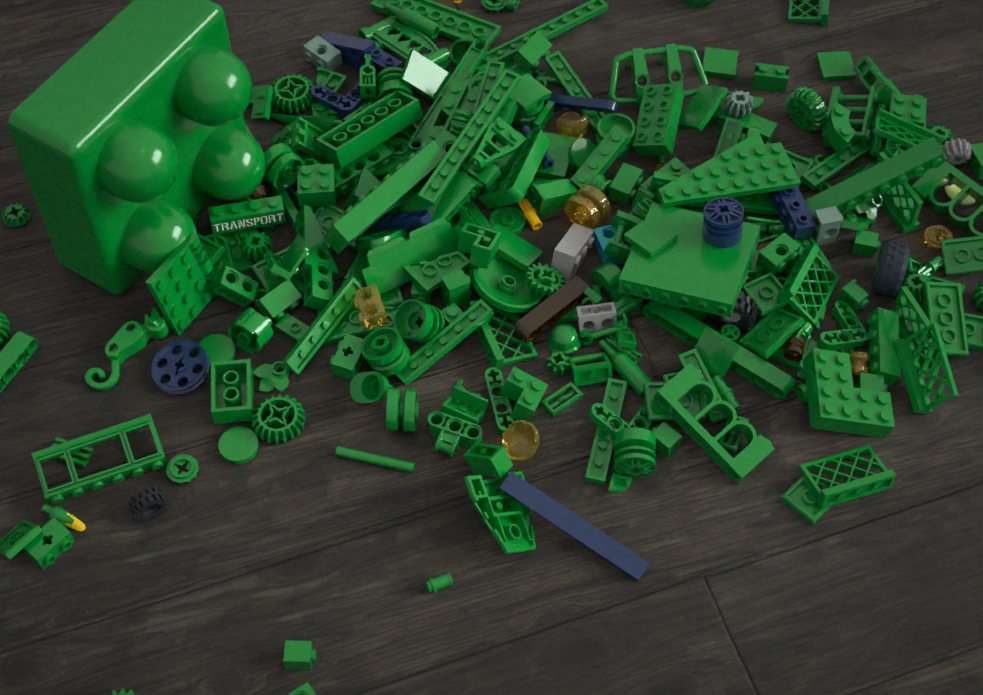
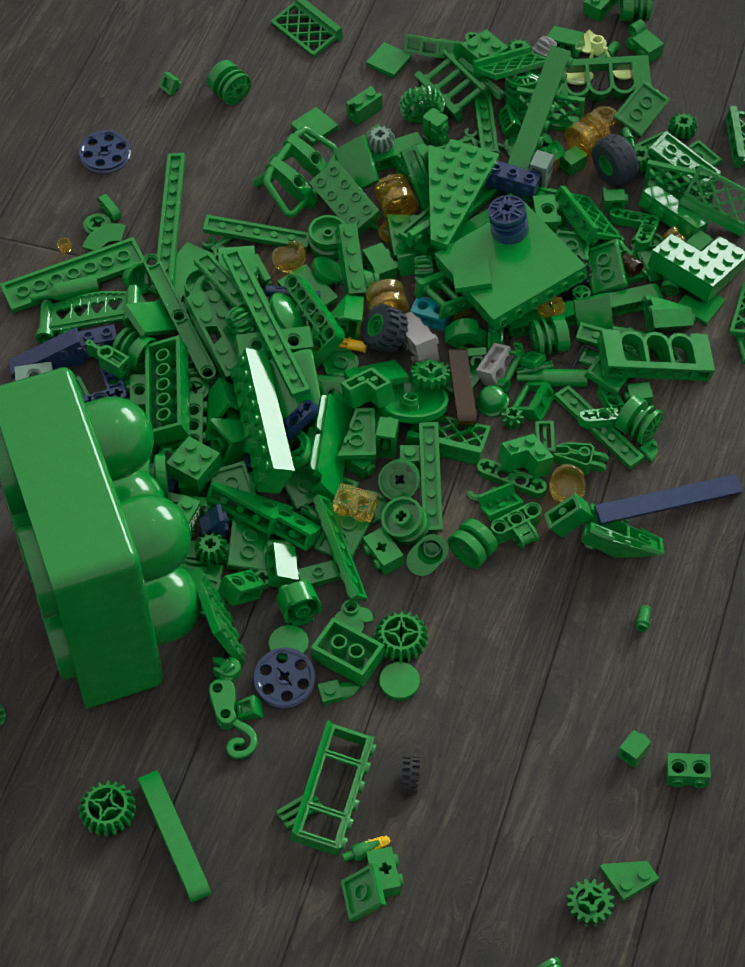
camera: 50 degrees left, 0 degrees up
green gear [166,454,199,485] -> none
green bracket [263,235,309,280] -> none
green piece [335,446,415,473] -> none
green plate [469,116,526,171] -> none
green brick [512,31,552,72] -> none
dark blue beam [544,94,618,113] -> none
green brick [824,102,856,155] -> none
none -> green tile [82,223,126,252]
none -> dark blue slope [199,504,229,541]
none -> green slope [236,695,263,721]
none -> green plate [318,680,360,705]
none -> black wheel [361,304,408,354]
none -> clear yellow wheel [374,174,418,218]
none -> green brick [423,108,449,147]
none -> green wheel [529,314,570,356]
none -> clear yellow gear [536,296,565,318]
none -> green hinge [553,442,609,476]
none -> clear yellow wheel [565,113,611,158]
none -> green slope [642,295,696,333]
none -> green tile [678,294,726,326]

